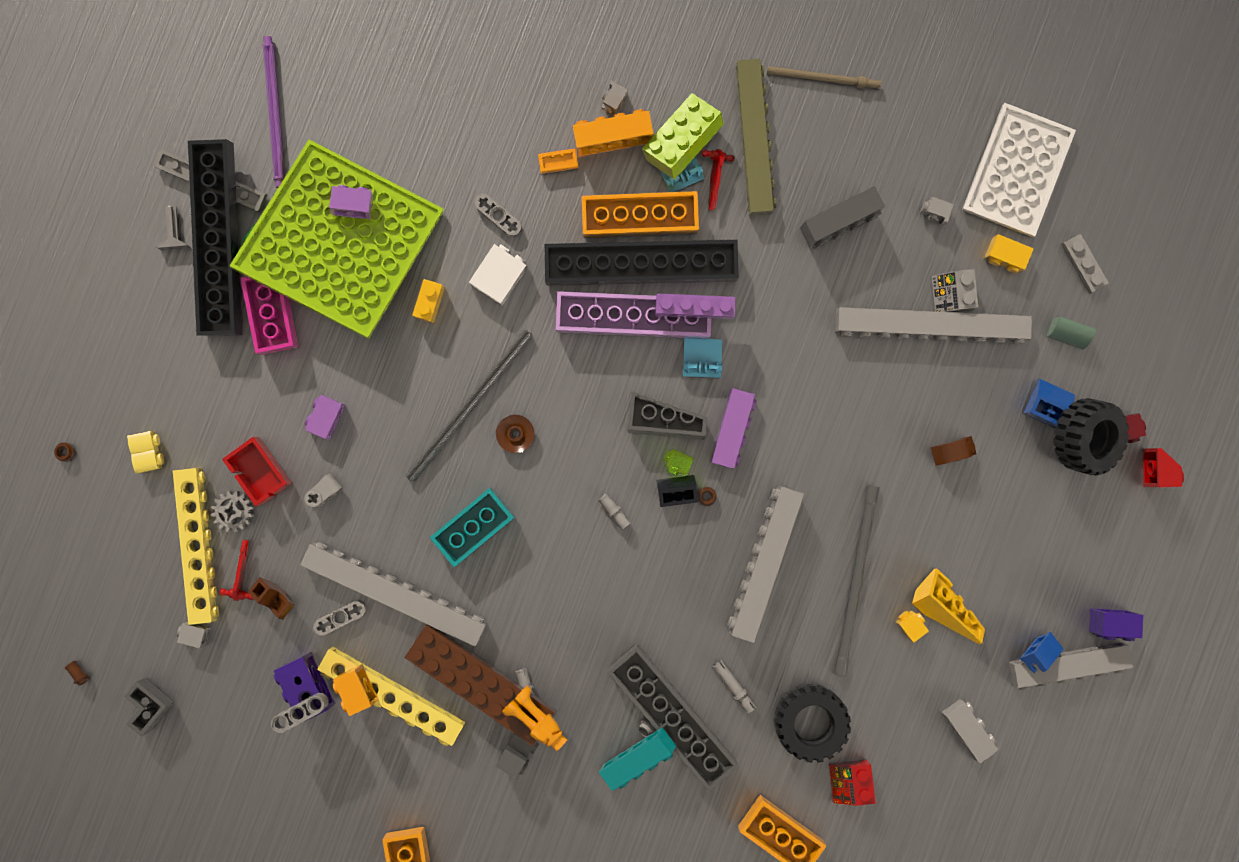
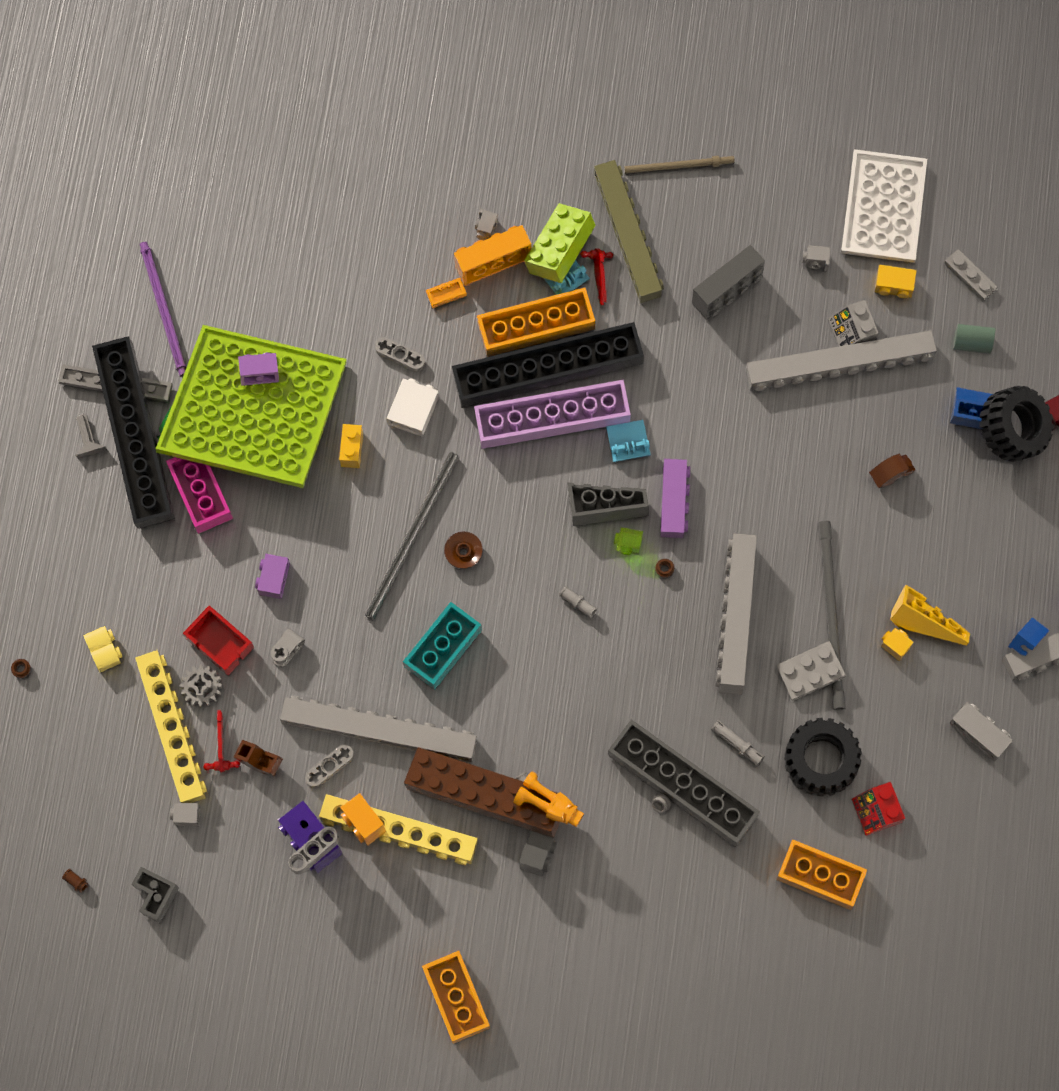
camera: 15 degrees left, 15 degrees down
teal brick [598,728,676,791] -> none
medium lavender brick [655,293,735,319] -> none
black brick [656,475,698,507] -> none
none -> light grey plate [776,641,846,701]

